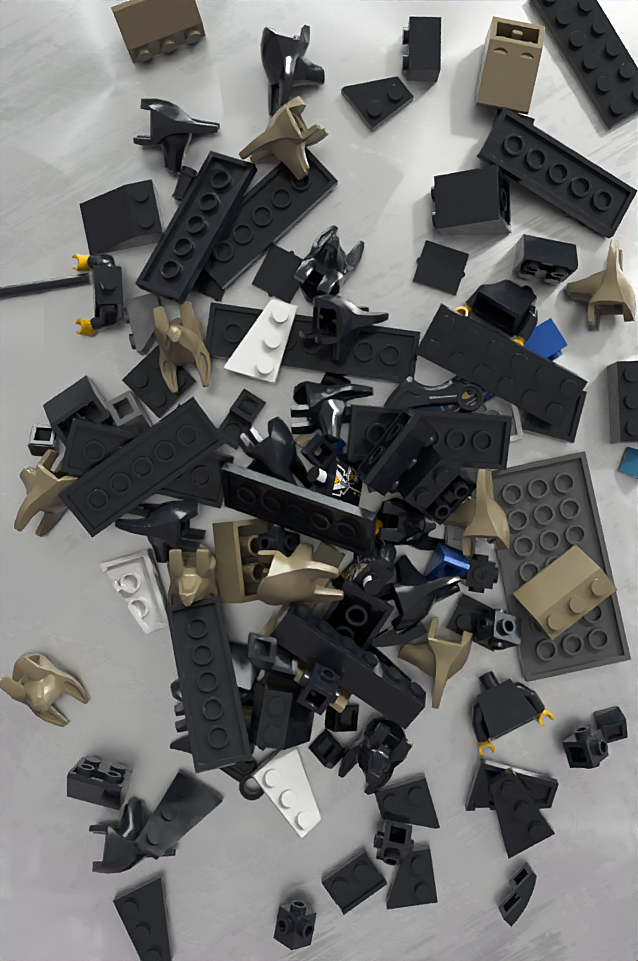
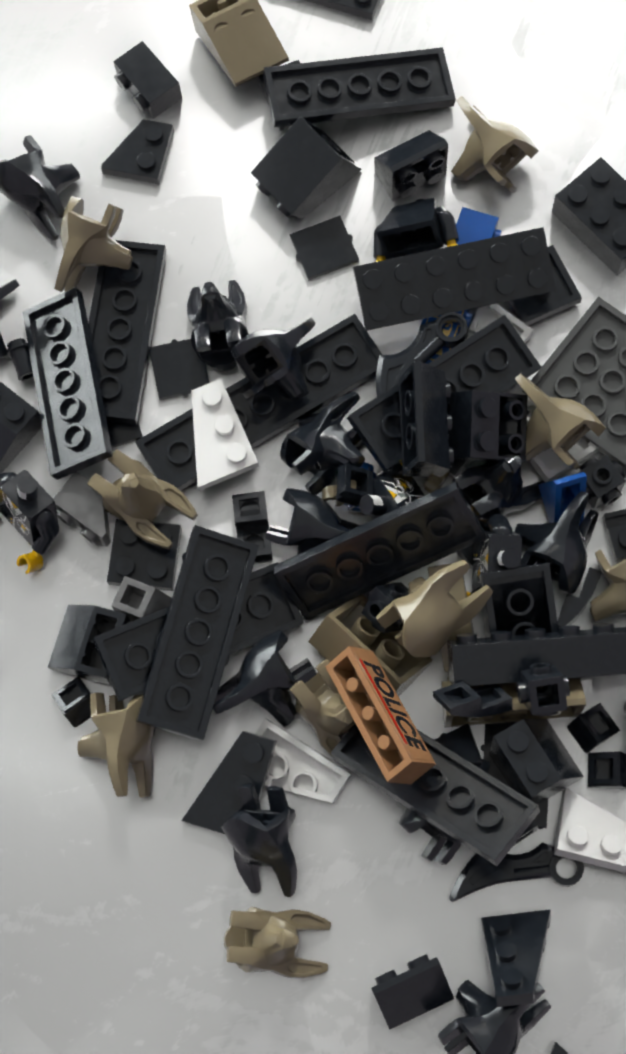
camera: 25 degrees left, 15 degrees down
none -> black wing [181,731,277,834]
none -> black piece [221,784,297,897]
none -> medium nougat brick [325,646,436,784]

